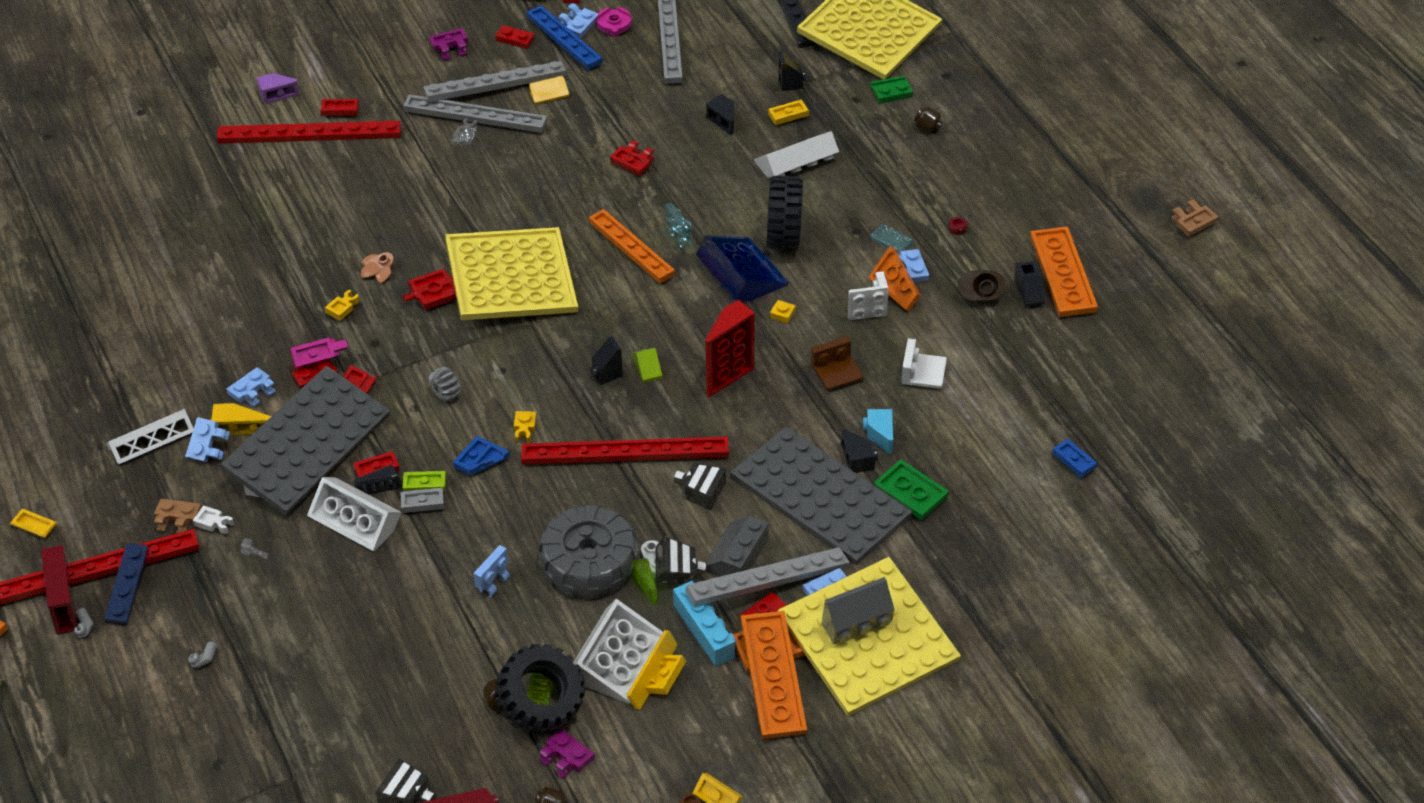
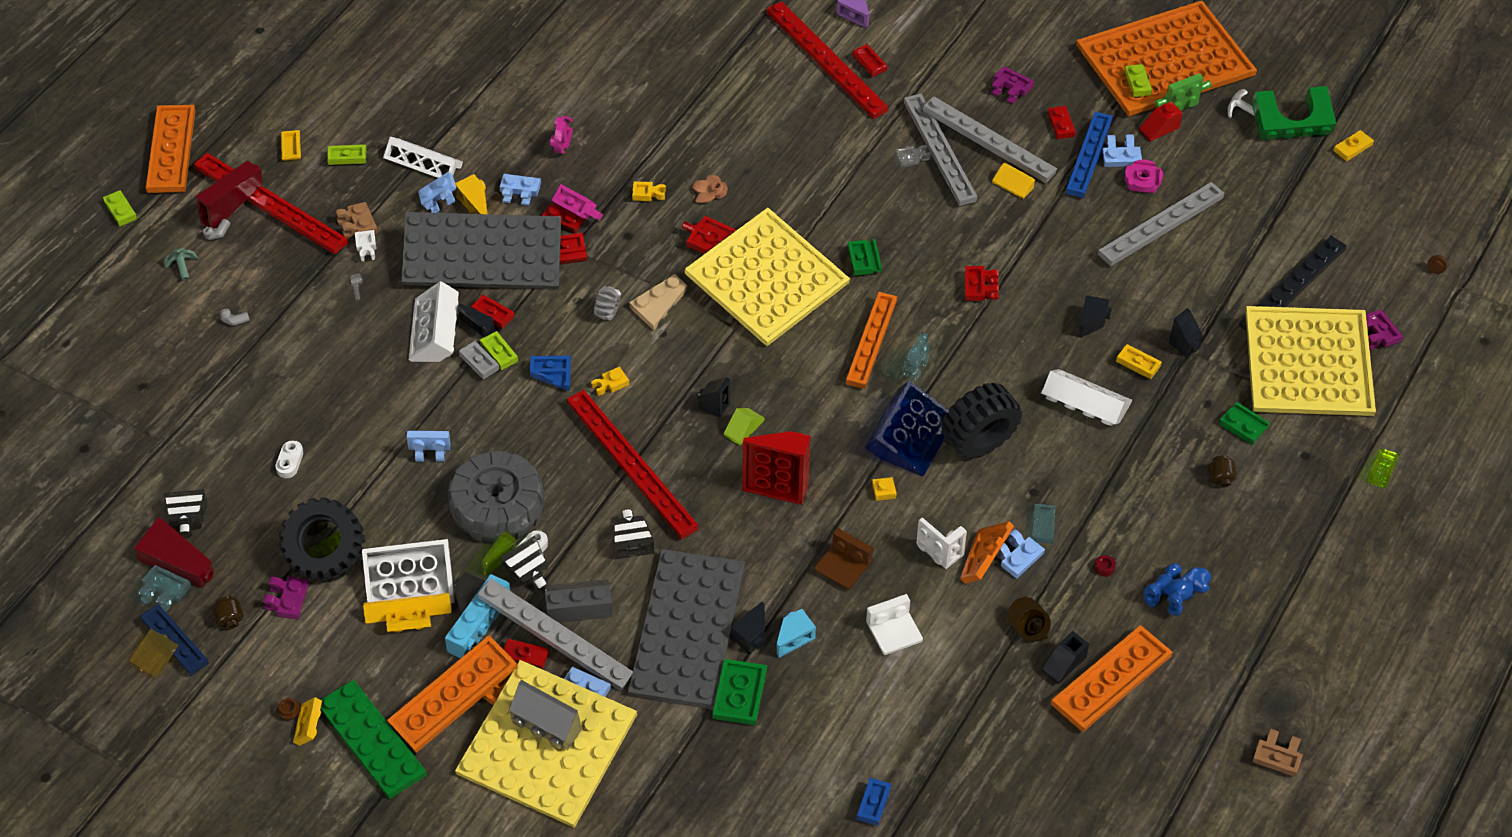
camera: 55 degrees right, 5 degrees up
dark blue plate [104,543,149,625] -> none
none -> sand green plant [164,248,198,281]
none -> white plate [276,441,303,478]
none -> green plate [320,680,427,800]
none -> lime plate [327,145,367,165]
none -> clear smoke slope [453,572,485,616]
none -> dark pink plate [550,116,573,154]
none -> tan wing [629,274,687,330]
none -> green plate [848,239,882,276]
none -> blue animal [1144,563,1212,616]
none -> clear neon green slope [1367,448,1400,488]

